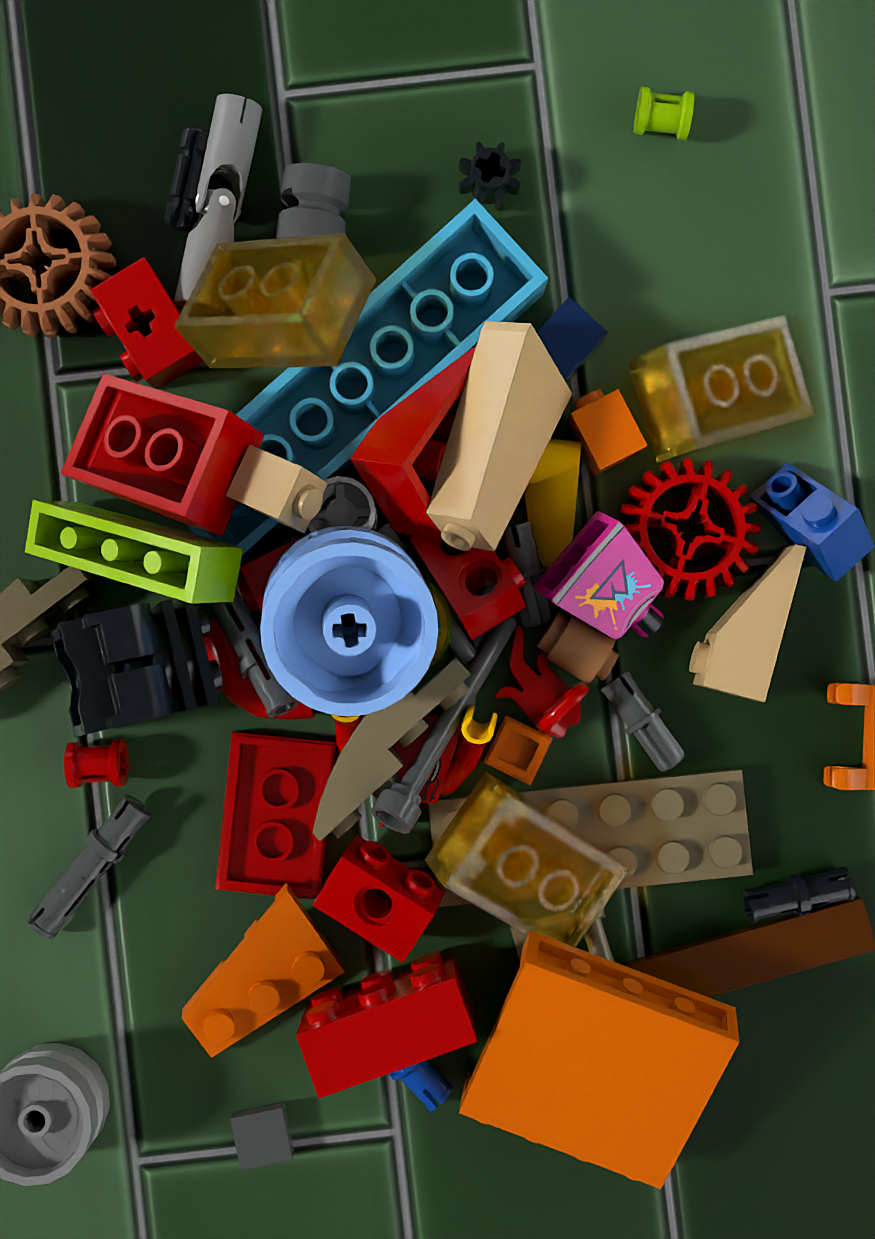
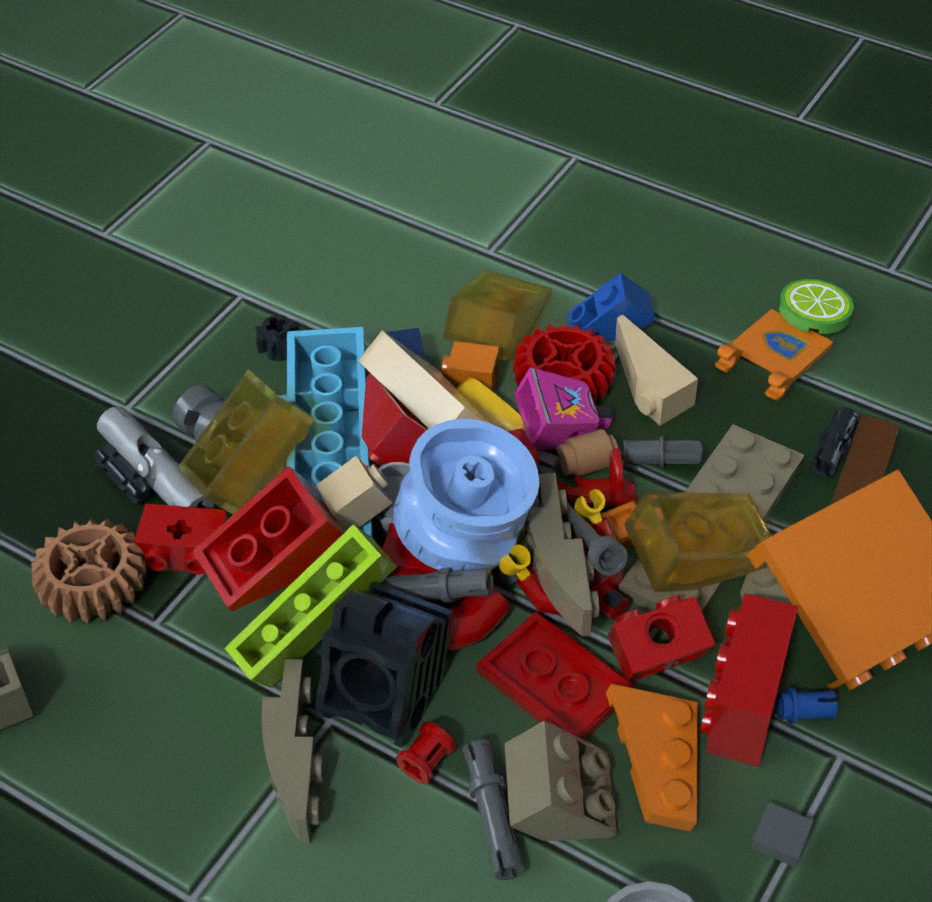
camera: 50 degrees left, 40 degrees down
lime bush [633,86,695,141] -> none
none -> dark tan slope [505,720,617,841]

